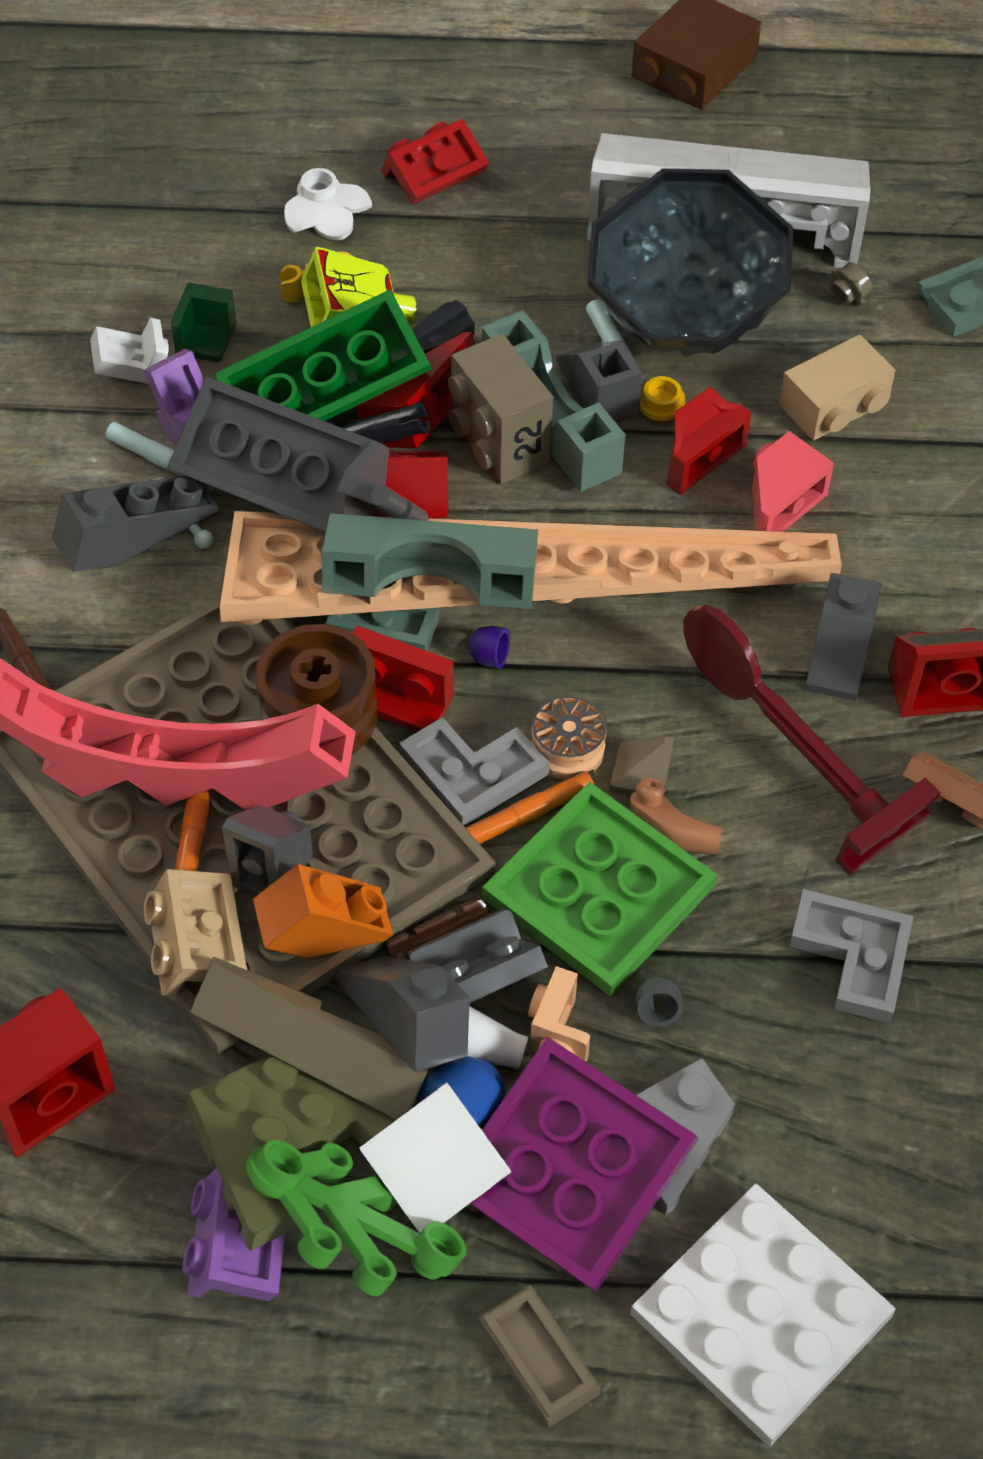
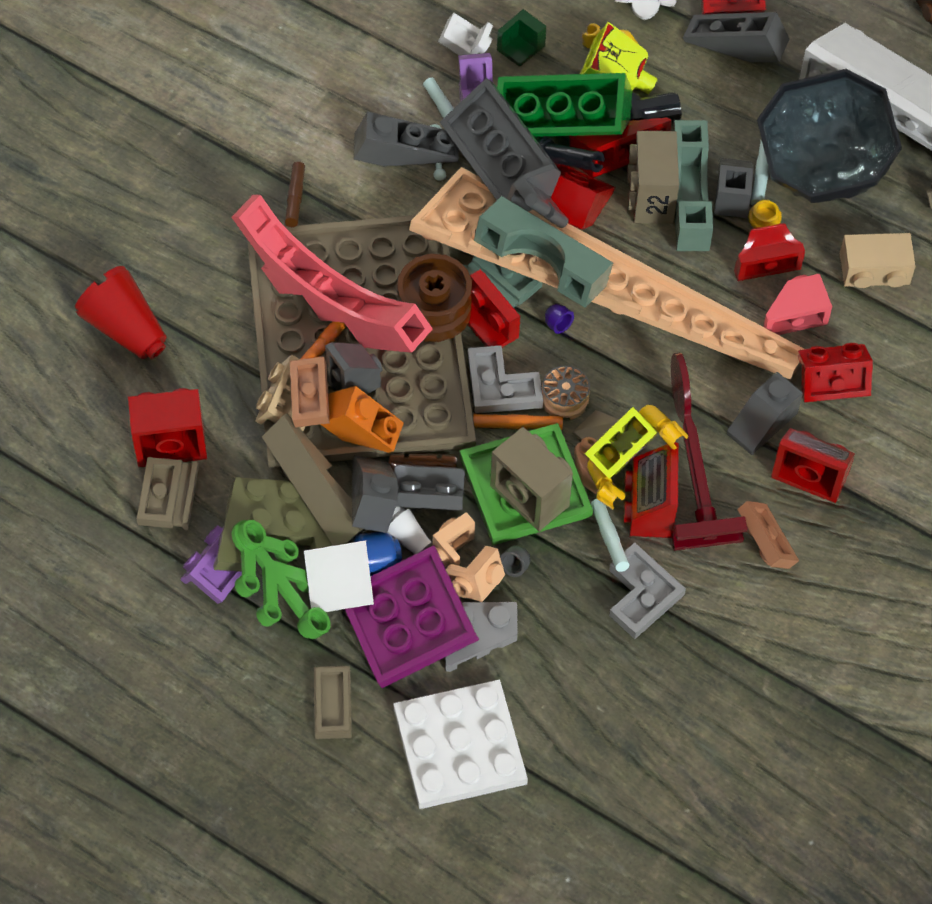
camera: 30 degrees right, 5 degrees up
none -> dark tan plate [137,457,199,530]
none -> nougat plate [290,357,330,428]
none -> light nougat bracket [446,546,505,602]
none -> dark tan brick [490,427,573,531]
none -> torso [585,405,688,510]
none -> light aqua piece [591,499,629,572]
none -> red slope [623,442,679,538]
none -> dark grey slope [683,12,790,63]
none -> red bracket [798,343,873,403]

